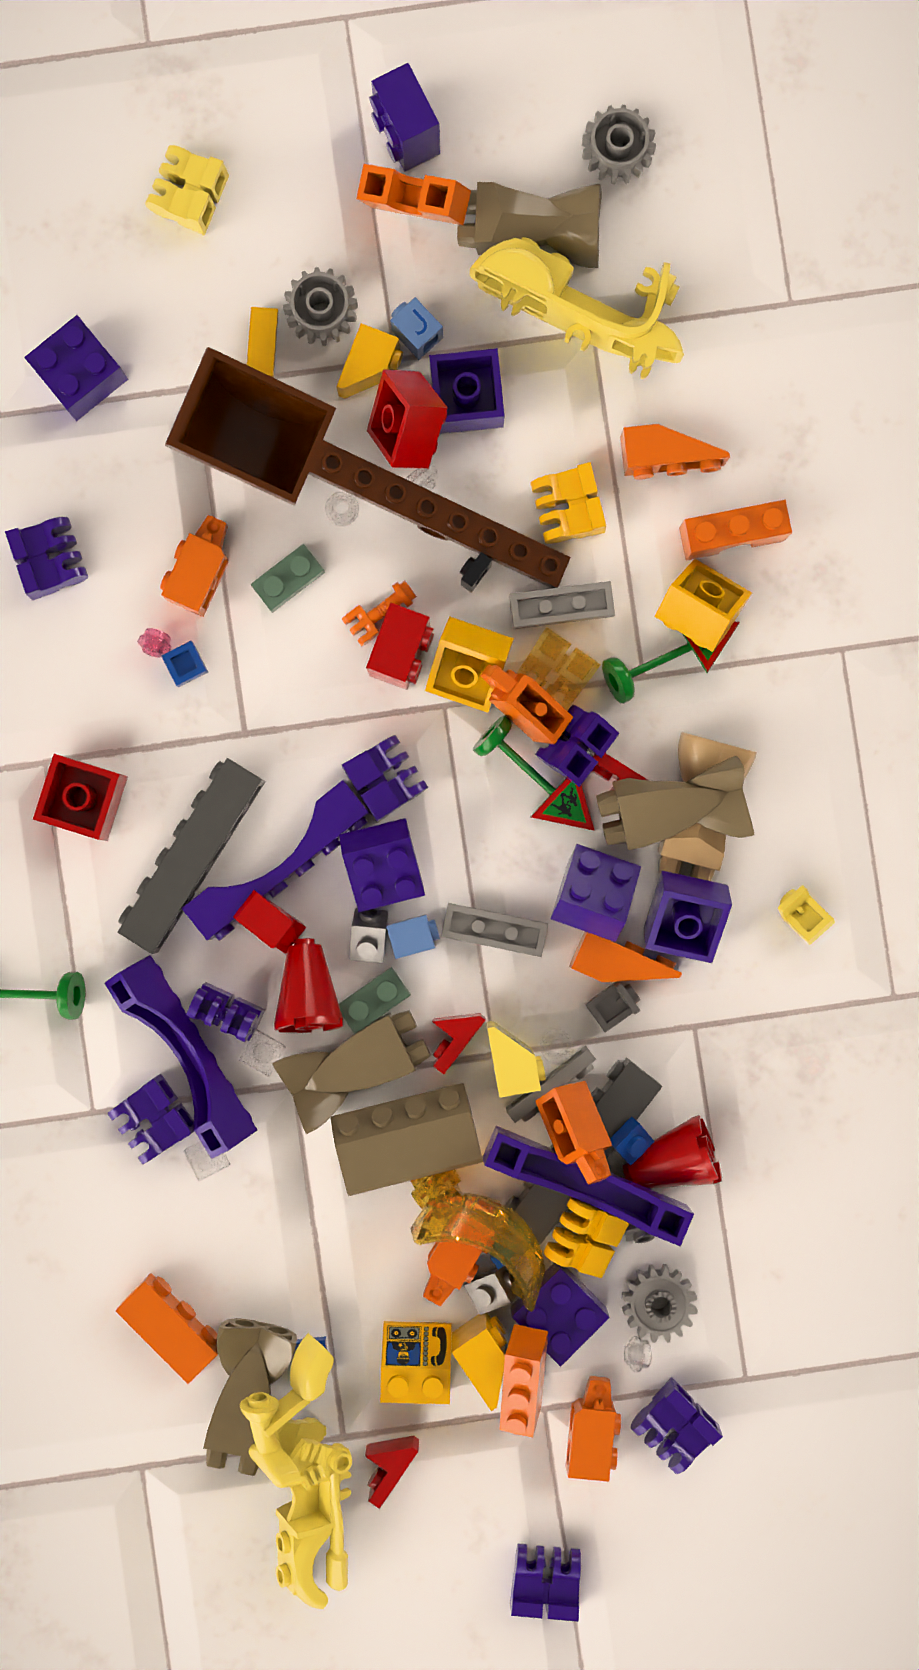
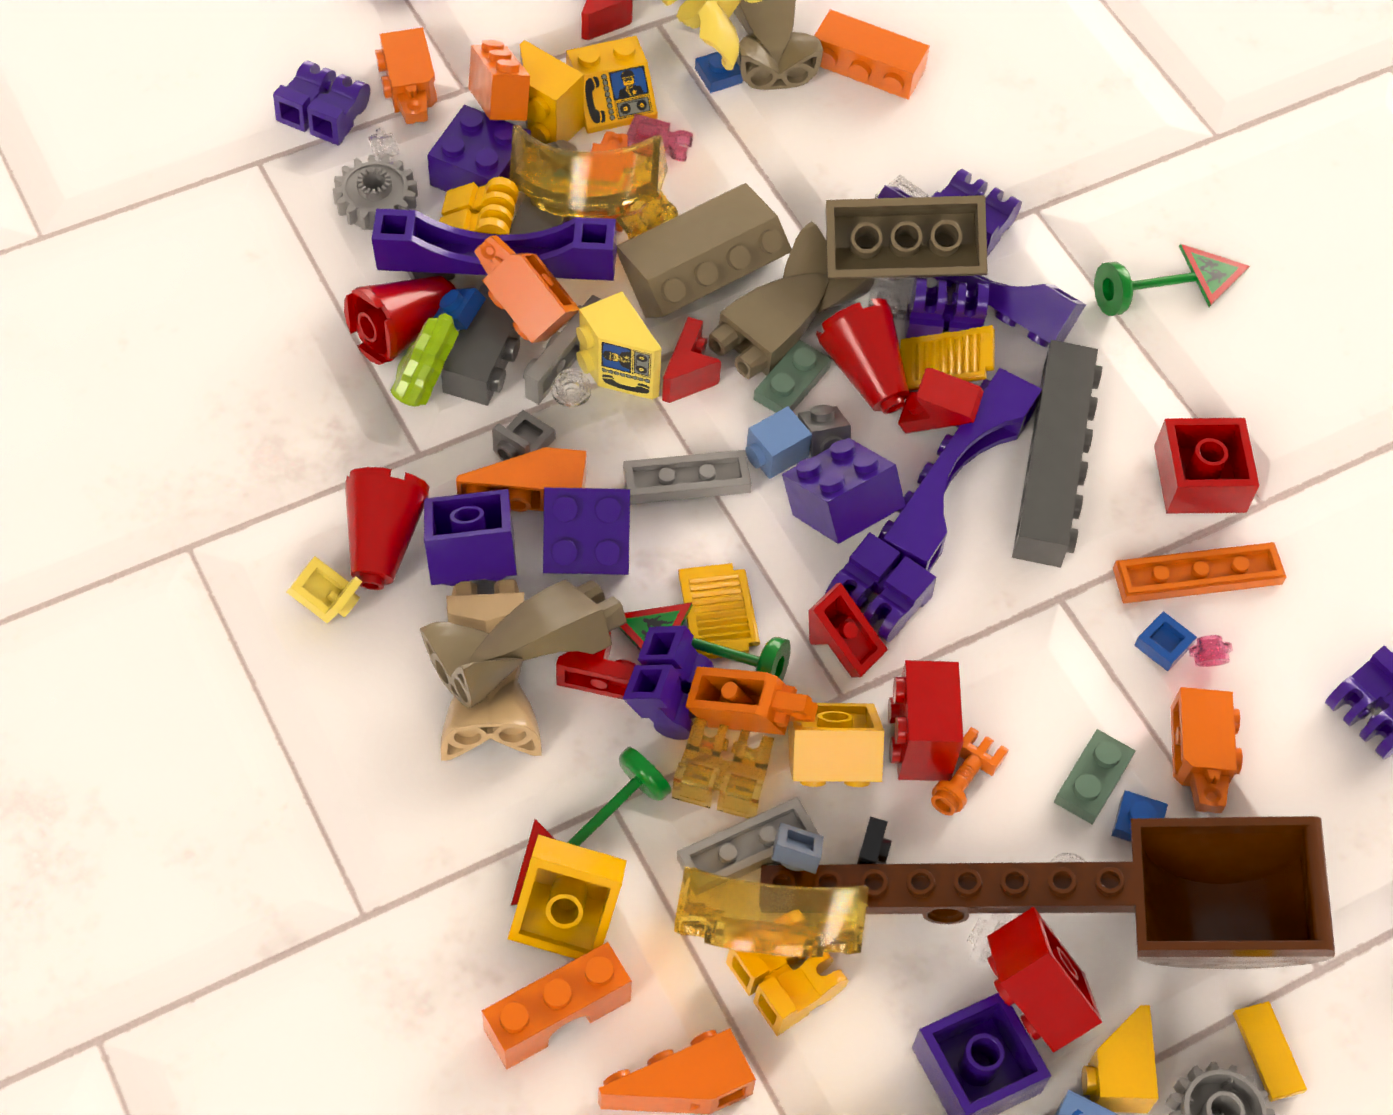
camera: 160 degrees right, 30 degrees down
none -> red cone [345,467,430,590]
none -> lime rock [390,313,459,407]
none -> clear pink plate [627,114,693,161]
none -> clear yellow windscreen [674,866,869,957]
none -> yellow window [678,563,760,659]
none -> sand blue plate [771,822,824,874]
none -> red slope [808,583,888,677]
none -> dark tan slope [825,195,988,279]
none -> yellow window [900,325,995,391]
none -> blue plate [1111,790,1168,842]
none -> orange tile [1113,542,1287,604]

